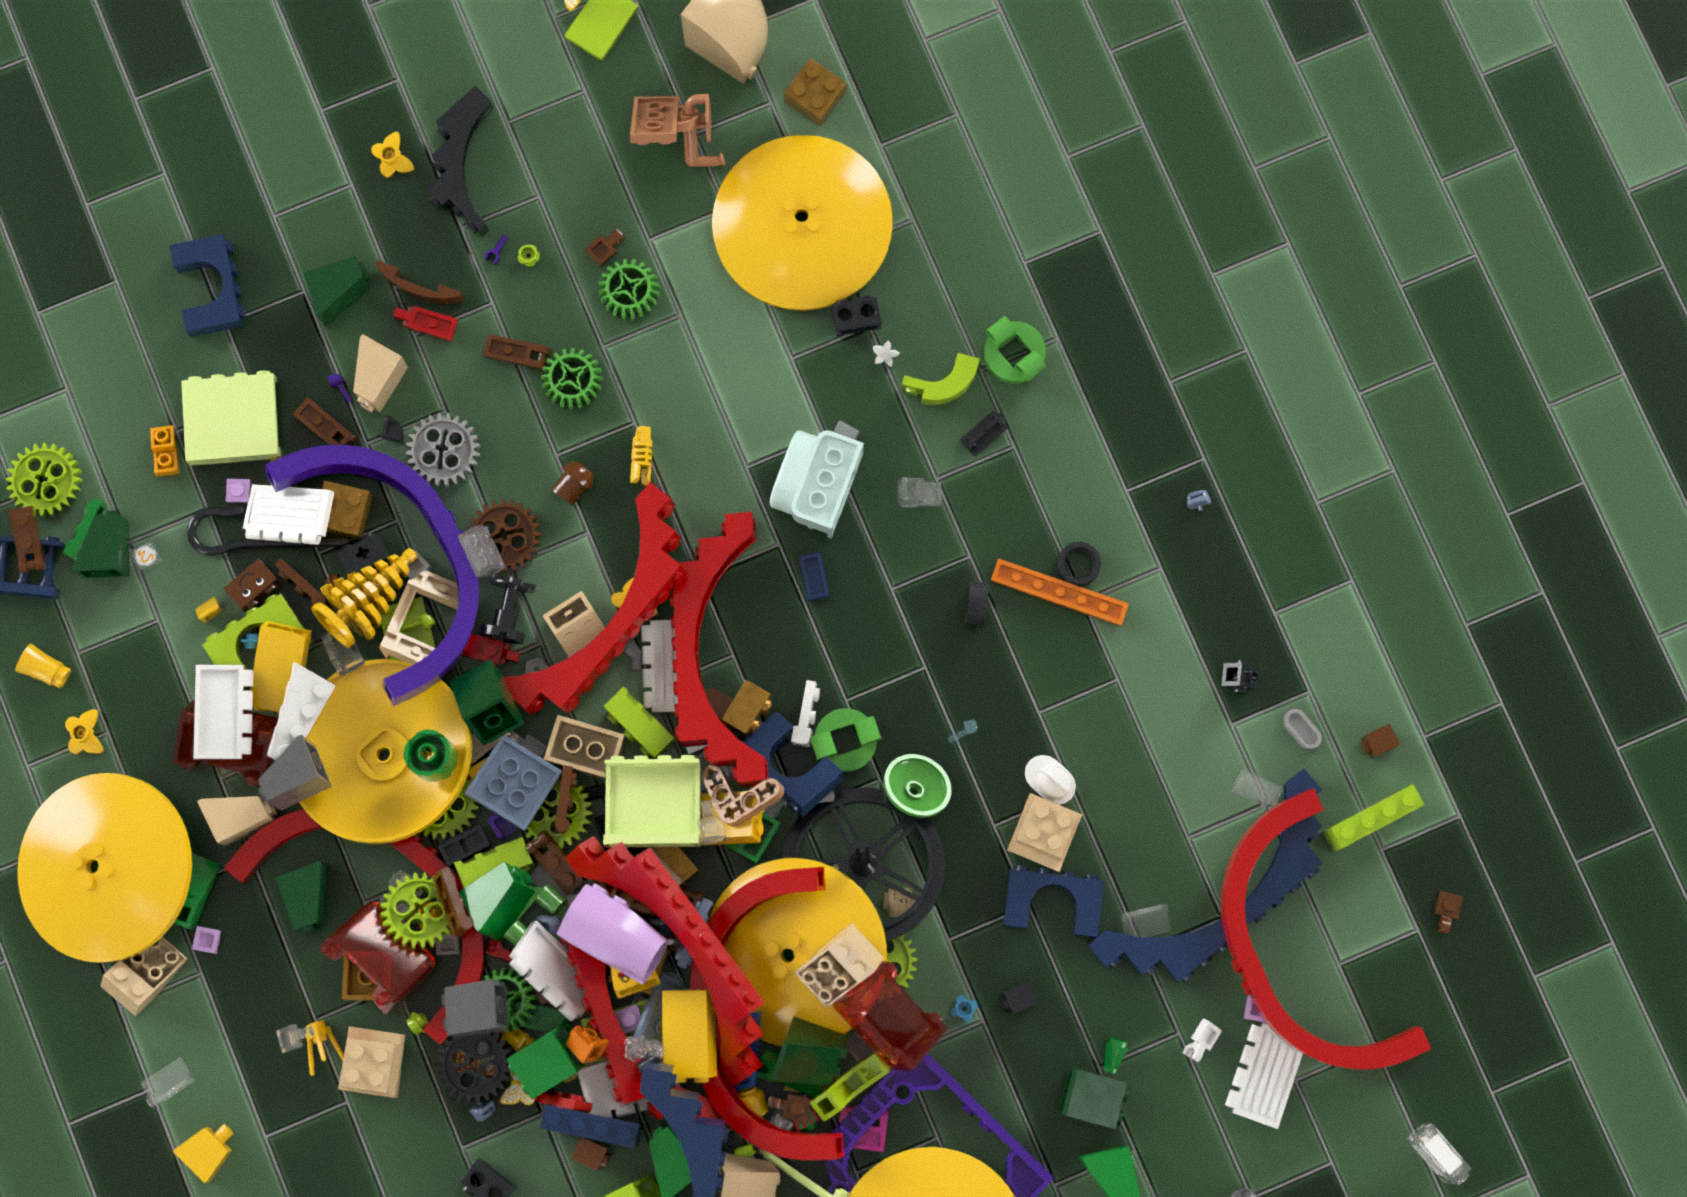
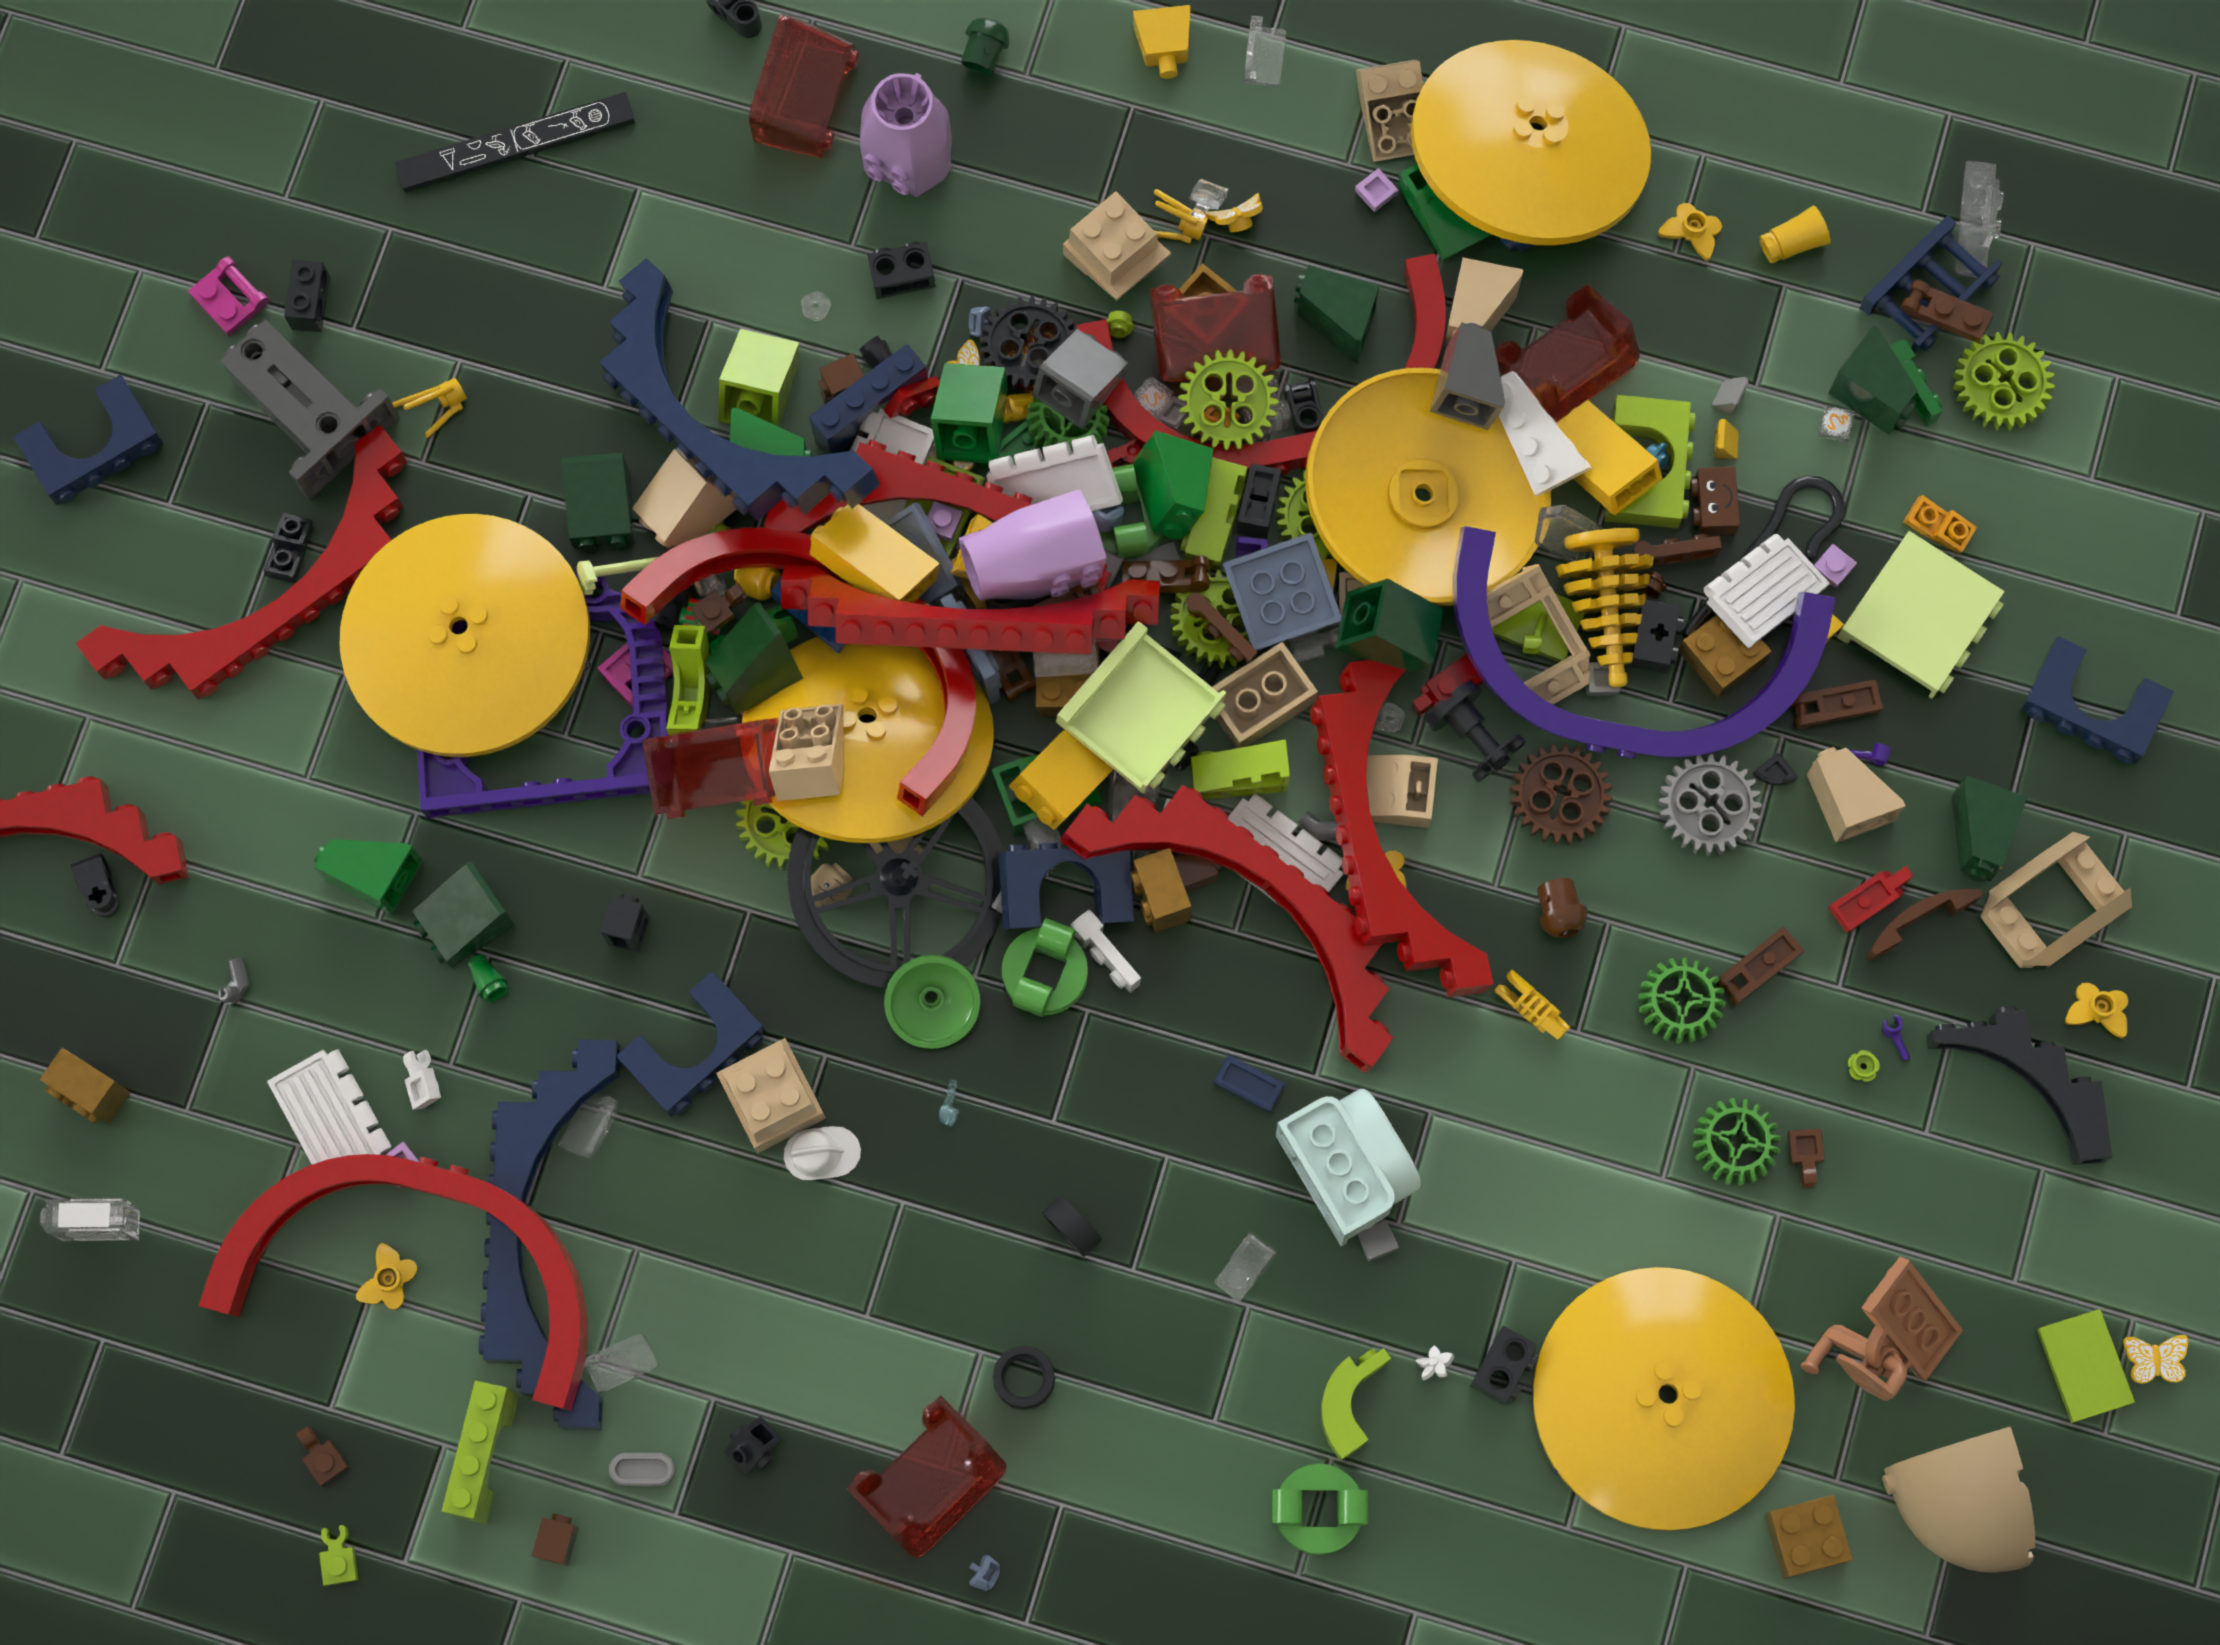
camera: 135 degrees right, 5 degrees down
white hinge [194,665,253,759] -> none
green brick [403,729,457,782] -> none
reddish brown plate [433,867,473,937] -> none
clear brick [458,525,506,578] -> none
orange brick [565,1025,609,1063] -> none
clear plant [624,1035,649,1061] -> none
arm [637,1039,664,1073] -> none
clear plate [697,800,726,845] -> none
medium nougat beam [702,765,784,827] -> none
dark azure plate [951,995,978,1022] -> none
black hinge [960,410,1008,457] -> none
orange plate [990,558,1129,627] -> none
none -> lime plate [319,1525,359,1586]
none -> yellow animal [356,1243,418,1310]
none -> clear red windscreen [846,1395,1007,1557]
none -> black cone [859,336,892,368]
none -> clear tile [1134,375,1174,418]
none -> yellow animal [1203,193,1263,232]
none -> black piece [1283,377,1322,435]
none -> light grey slope [1712,377,1749,415]
none -> tan wedge [1980,832,2132,968]

